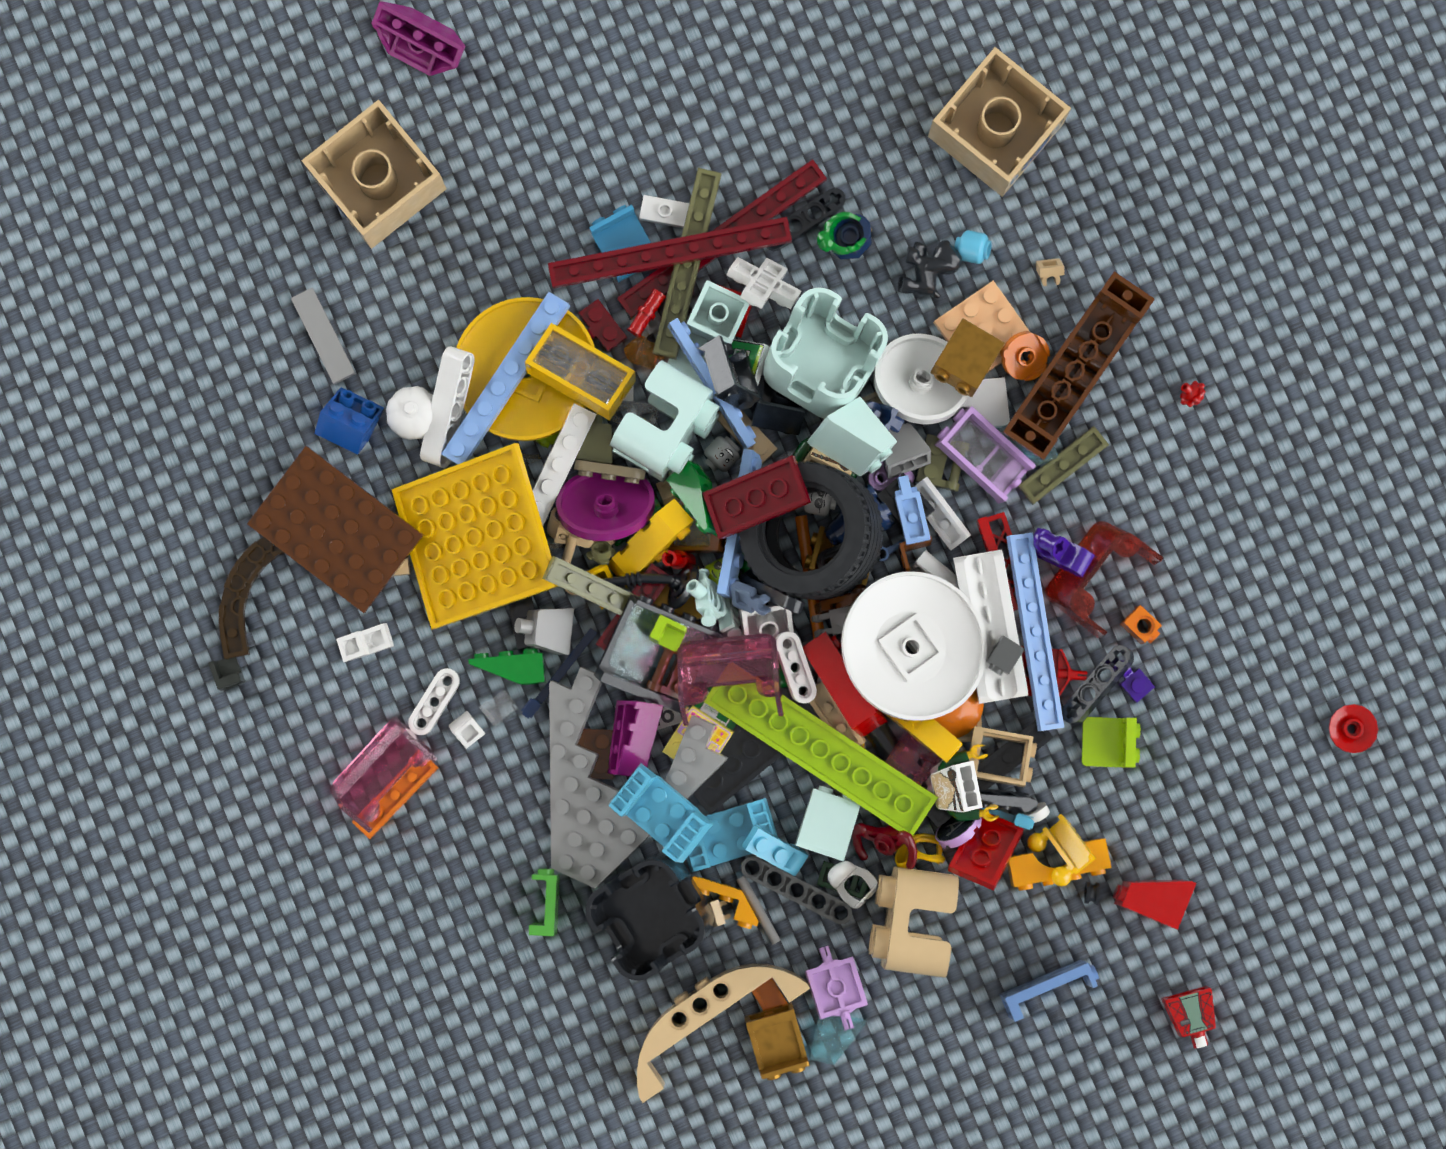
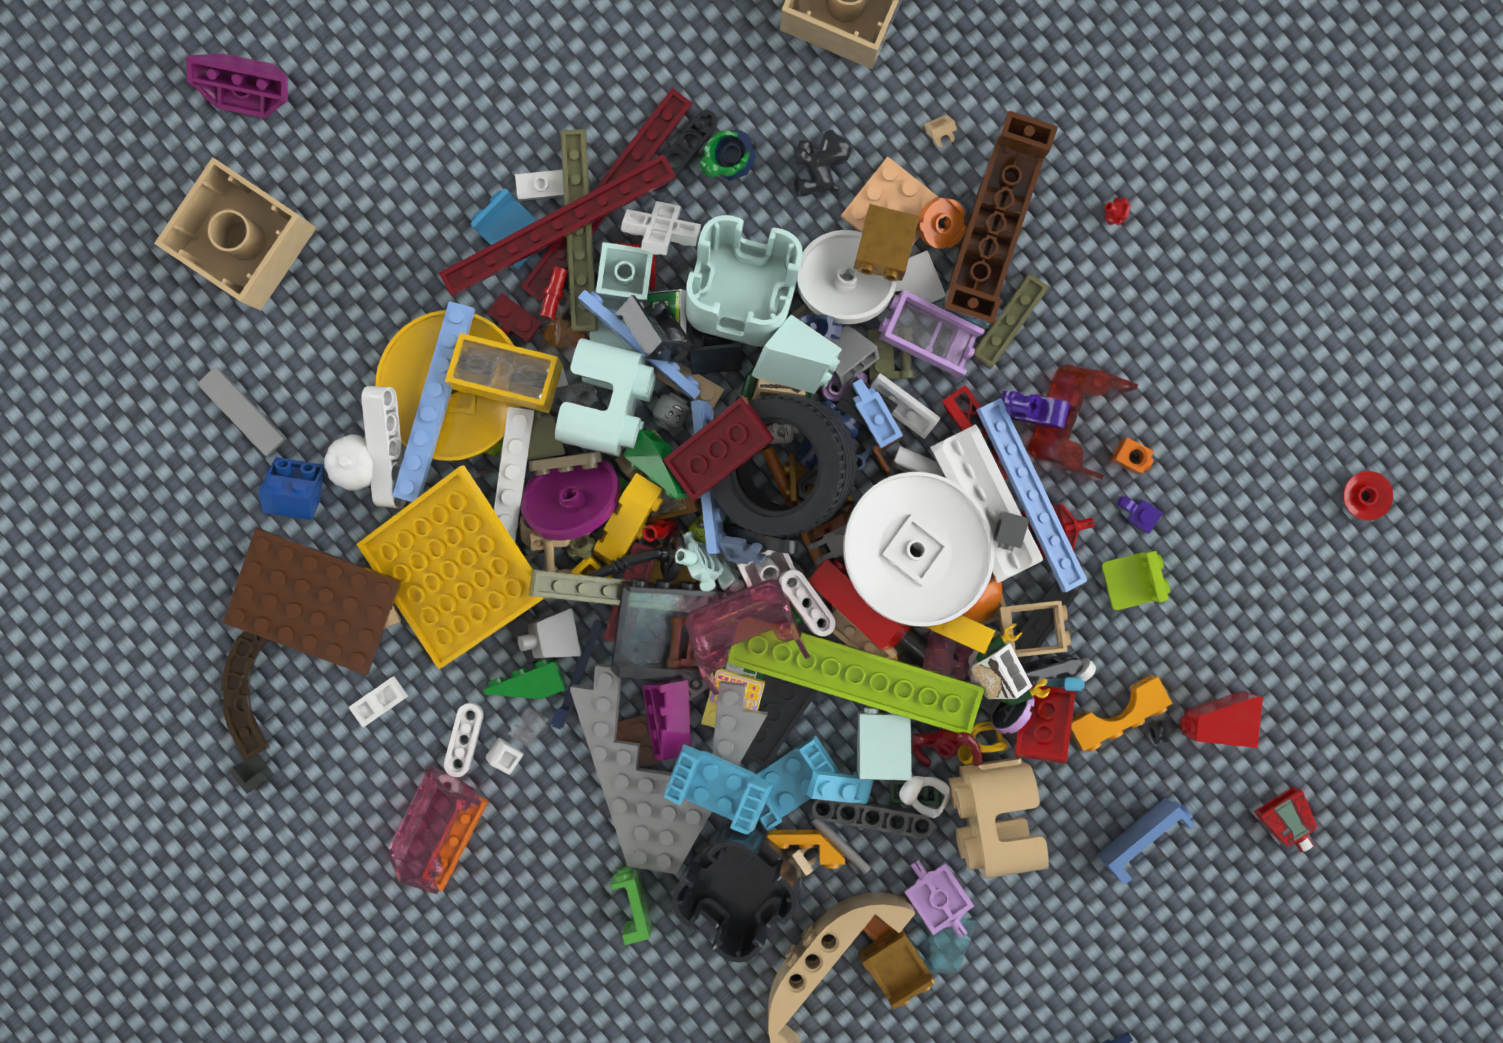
camera: 20 degrees left, 5 degrees up
lime panel [649,614,687,652] -> none
medium azure head [954,230,992,264] -> none
yellow gear [1027,814,1096,887] -> none
black beam [1062,645,1134,725] -> none

